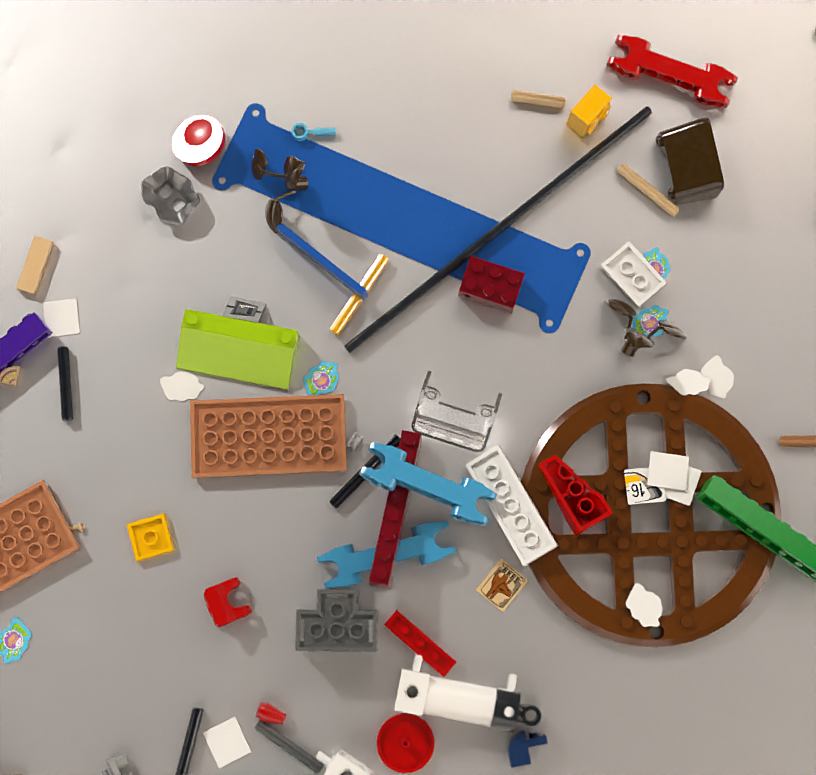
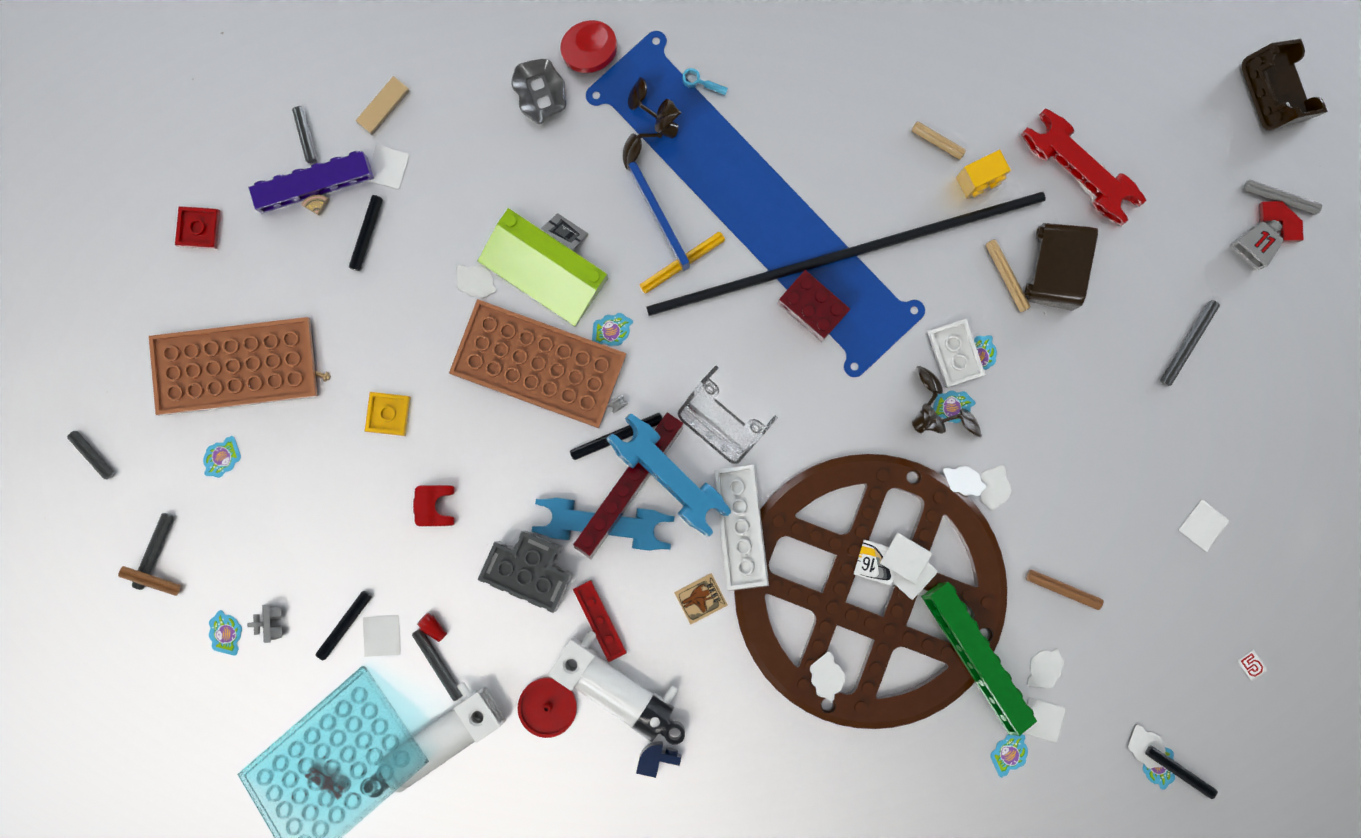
camera: 20 degrees right, 5 degrees up
red wedge [538,455,613,537] -> none

